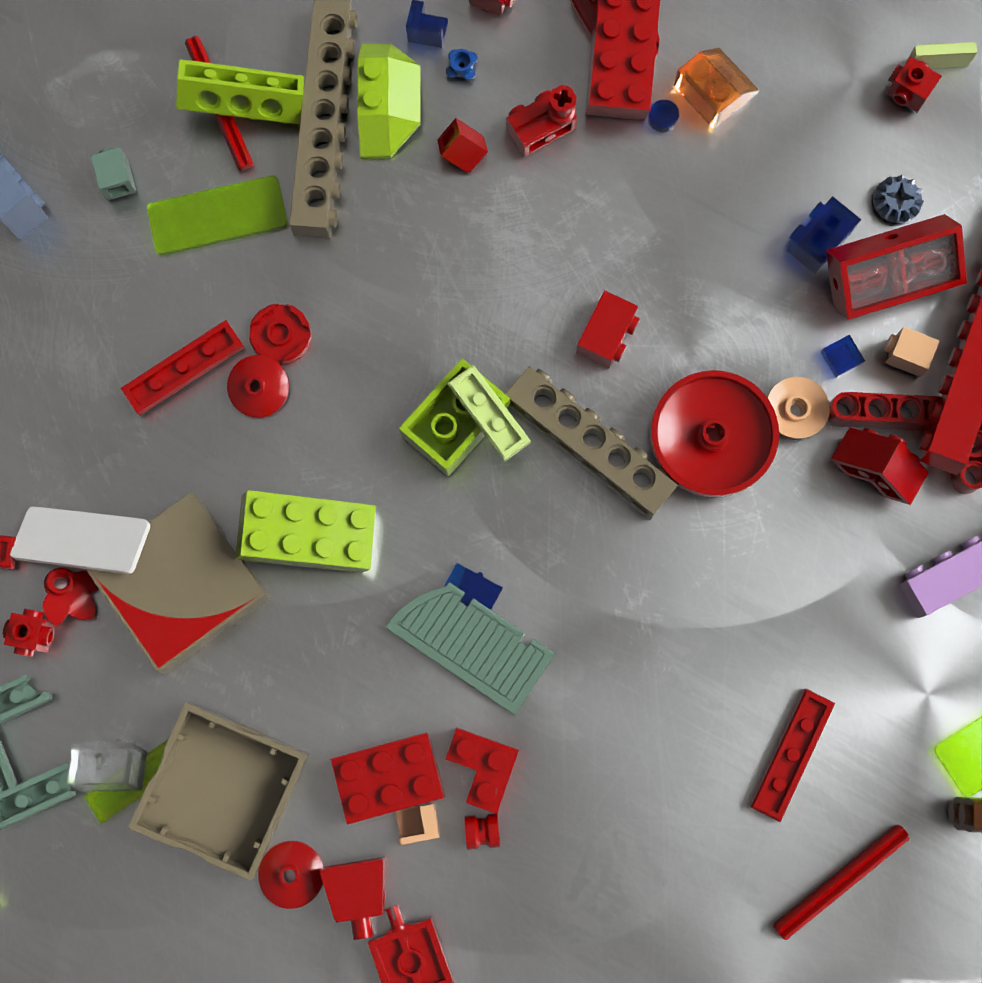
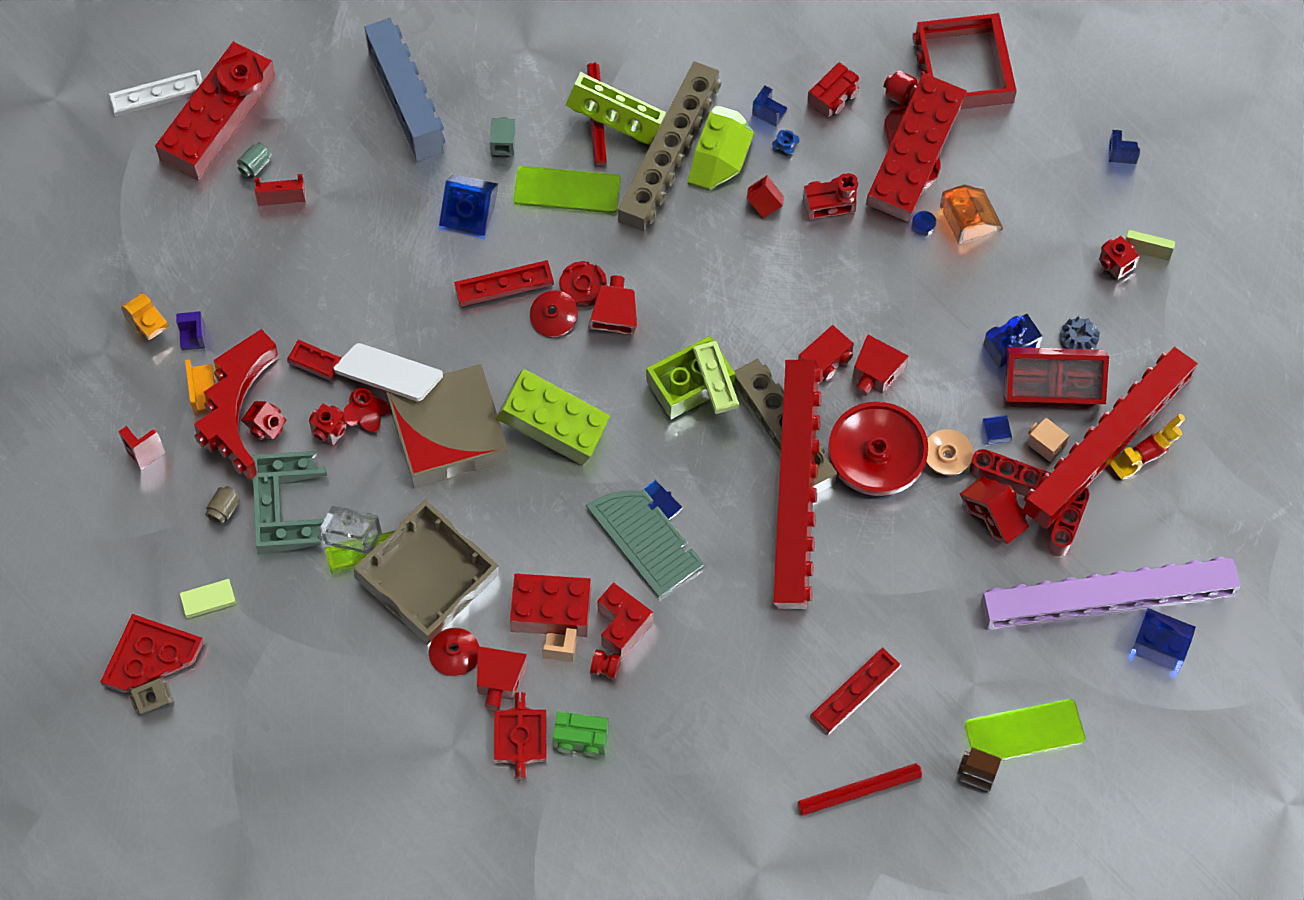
camera: 15 degrees right, 15 degrees down
none -> clear blue slope [439,174,498,236]
none -> bright green brick [552,711,609,757]
none -> red torso [588,275,637,335]
none -> red brick [773,359,823,609]
none -> red torso [853,334,909,396]

